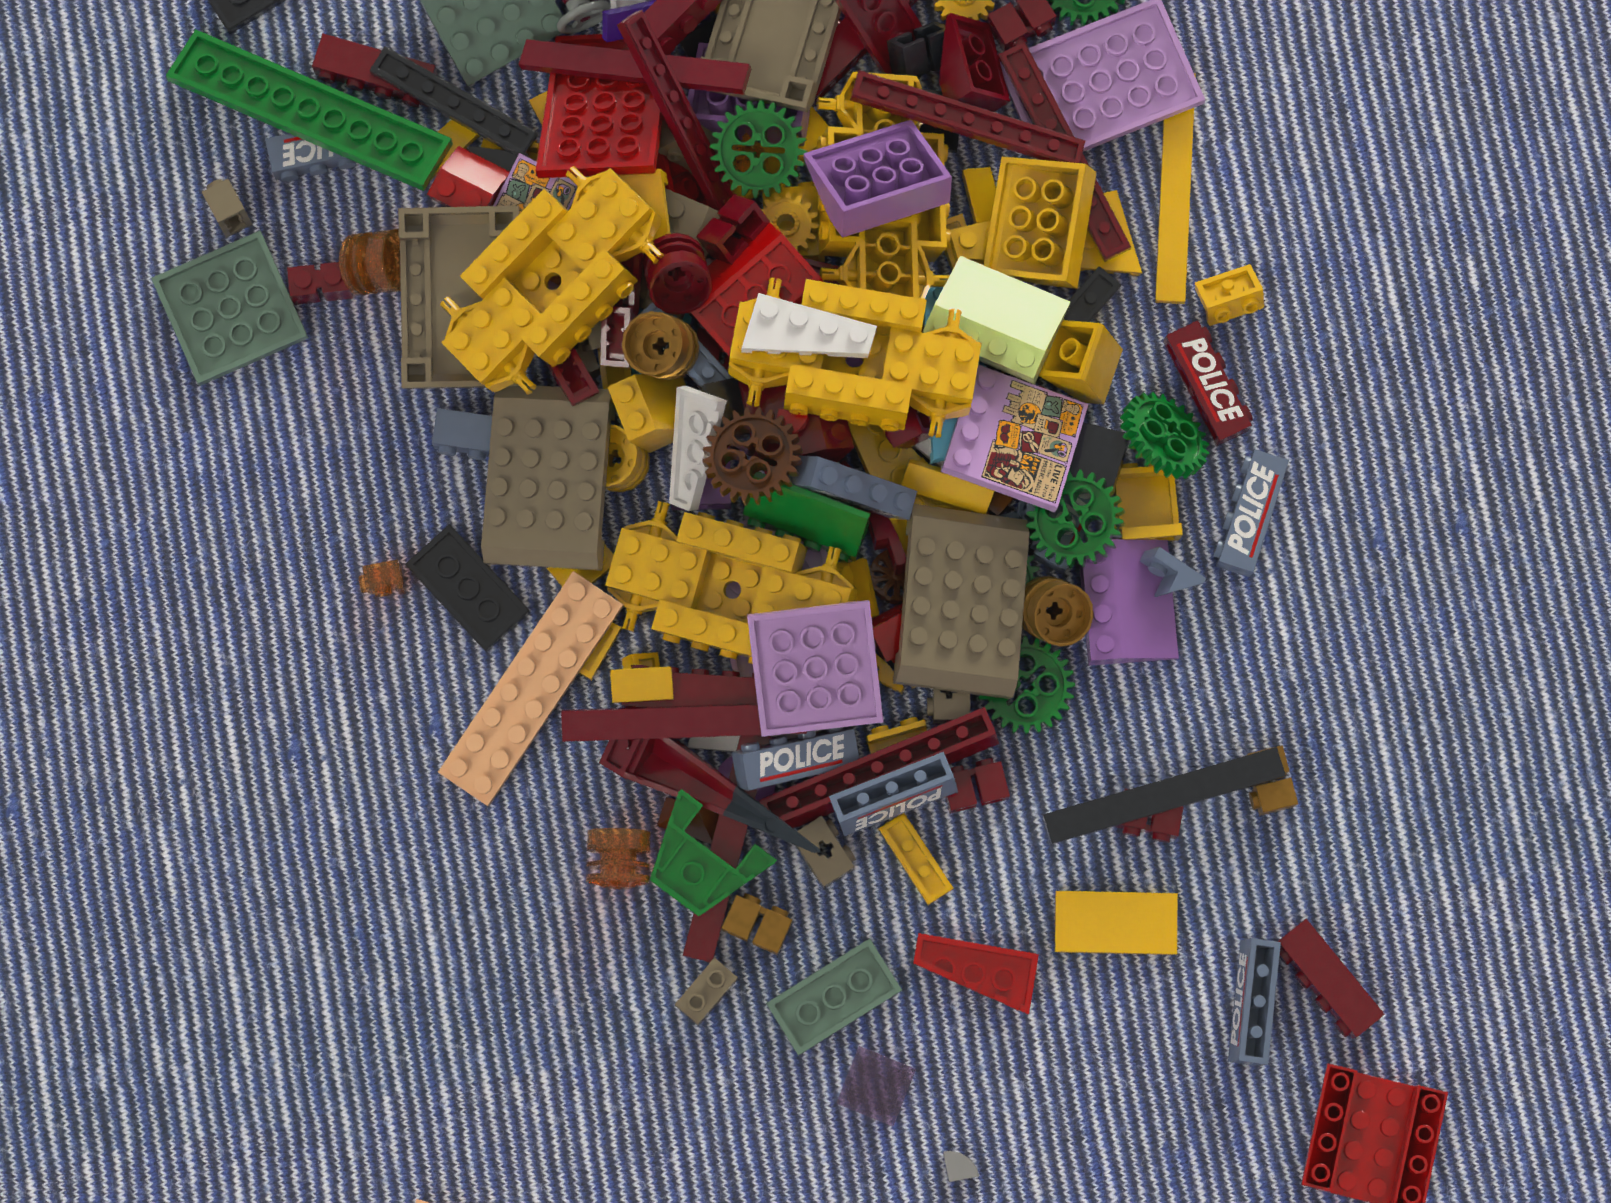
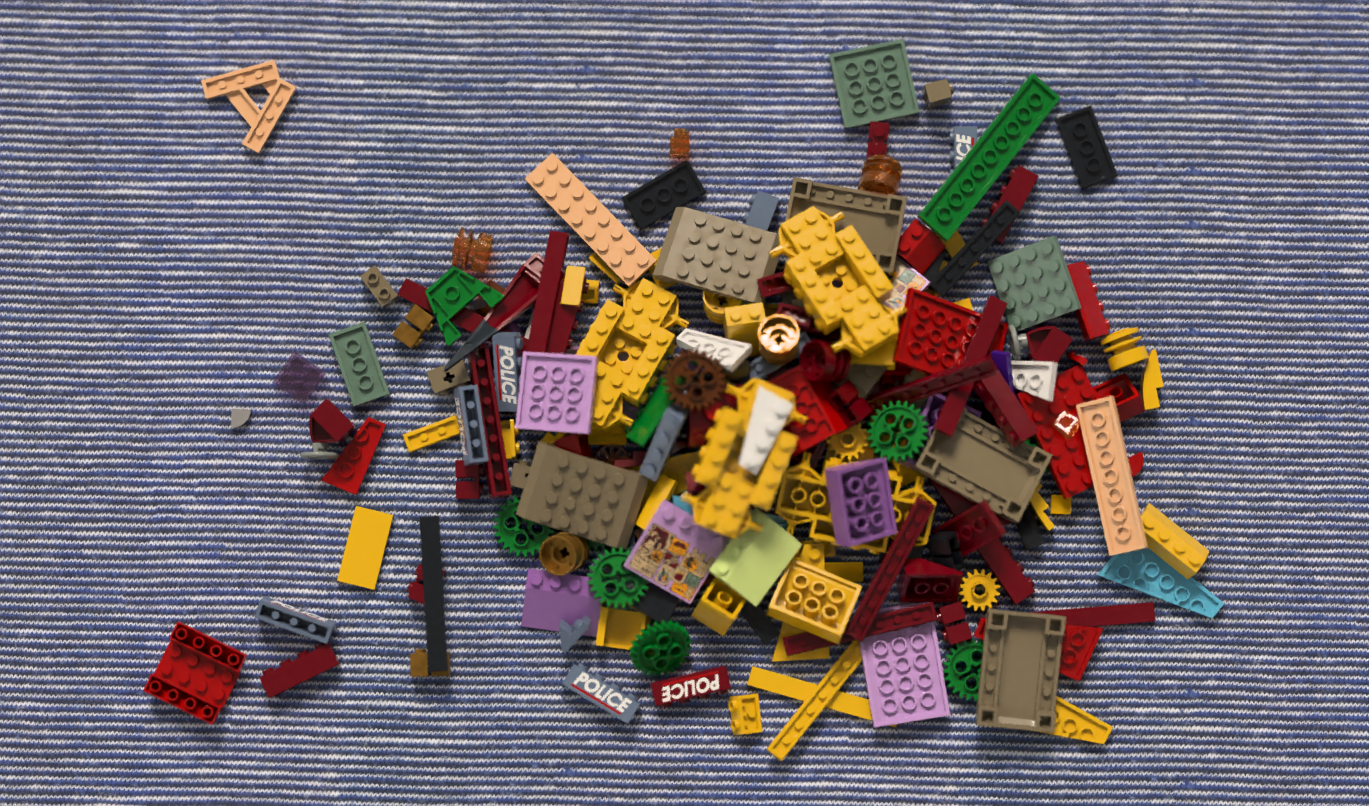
camera: 105 degrees right, 5 degrees up
none -> dark red piece [300,398,357,459]
none -> yellow tile [766,640,862,761]

